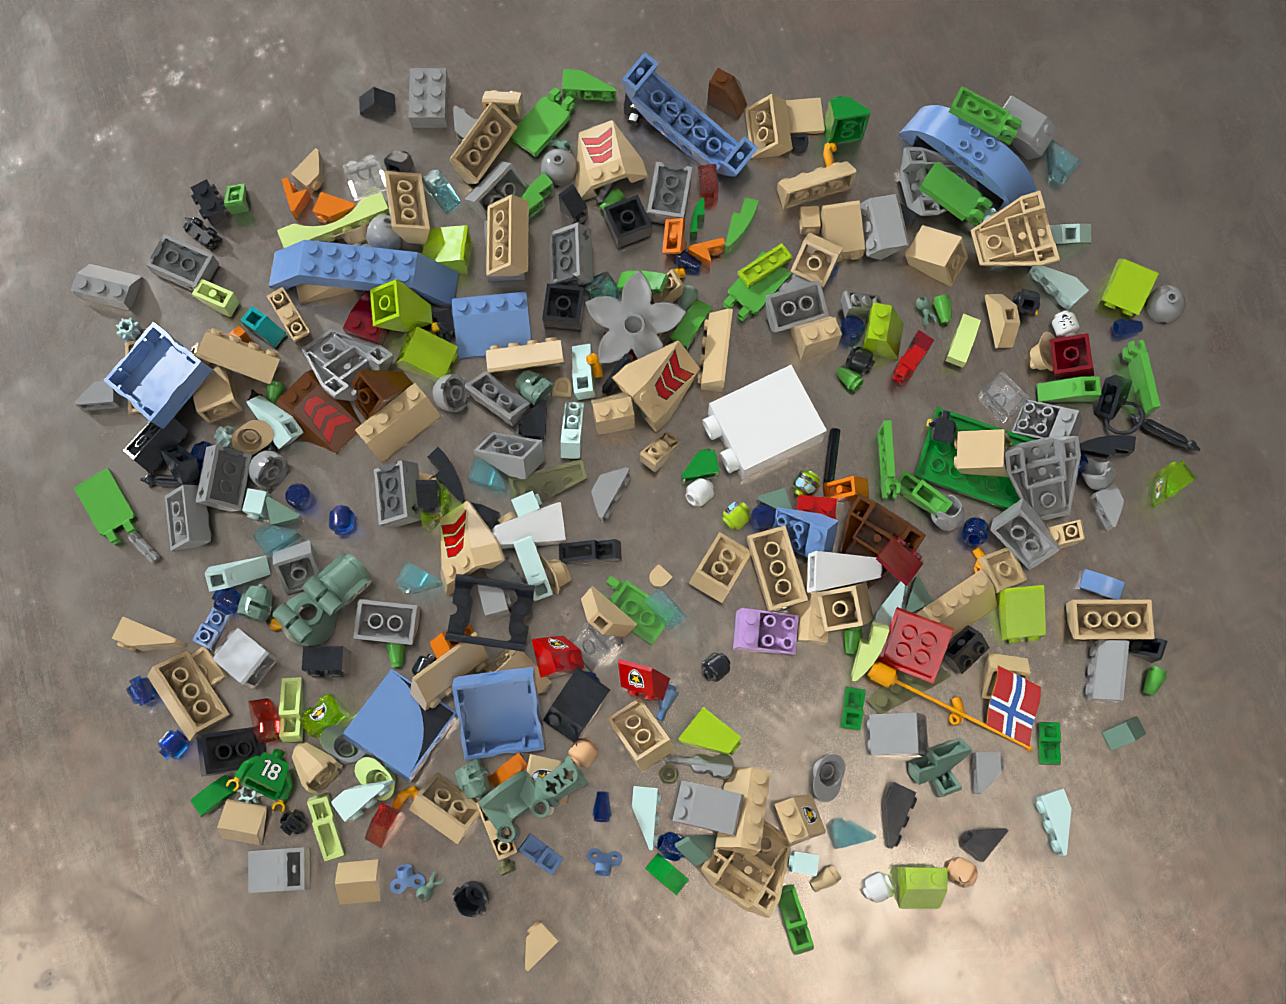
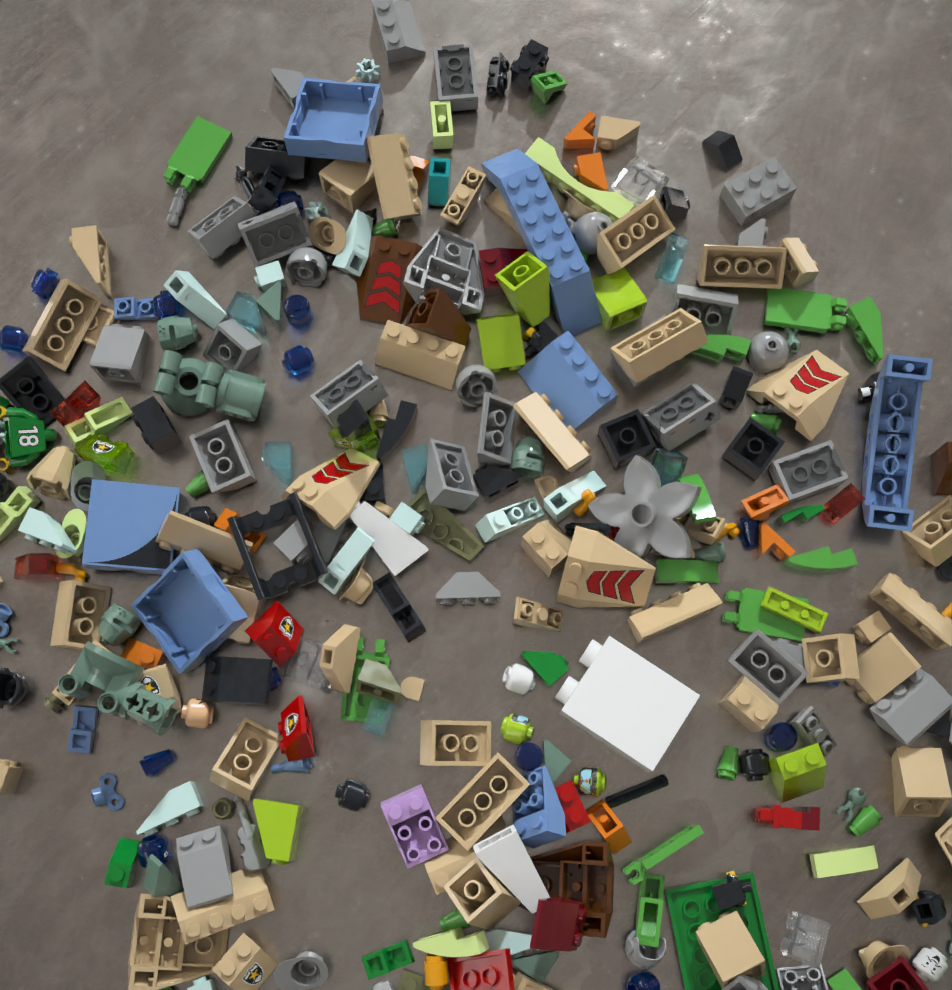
camera: 60 degrees right, 0 degrees up
none -> slope [355,659,401,705]

